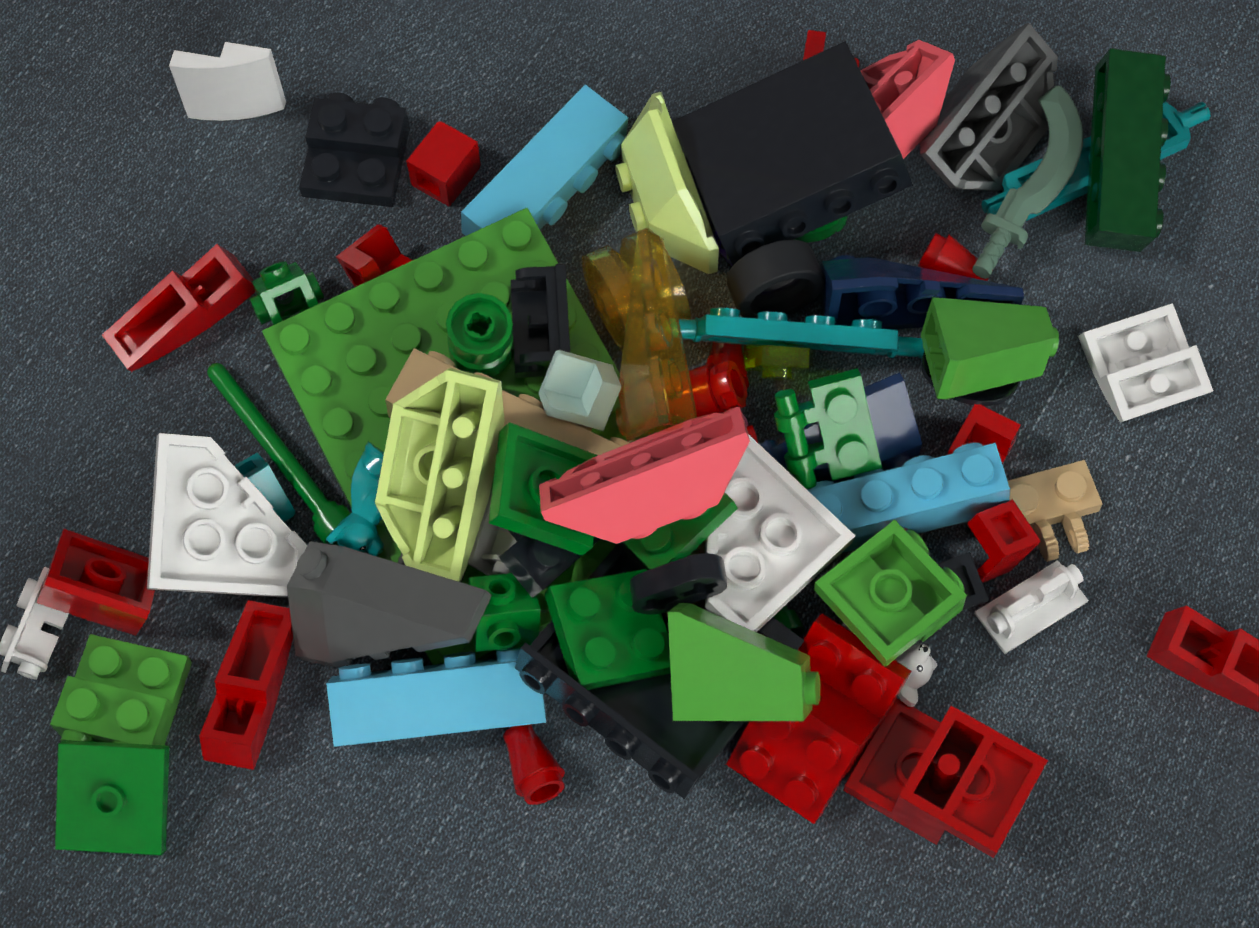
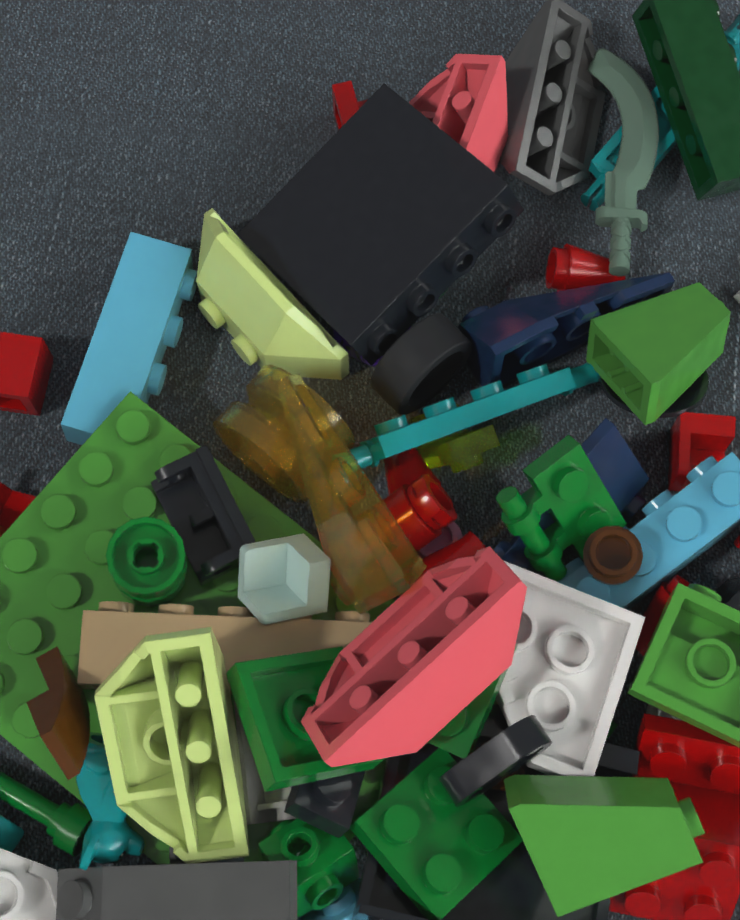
camera: 25 degrees left, 5 degrees up
none -> reddish brown slope [27,646,90,780]
none -> reddish brown plate [583,526,643,585]

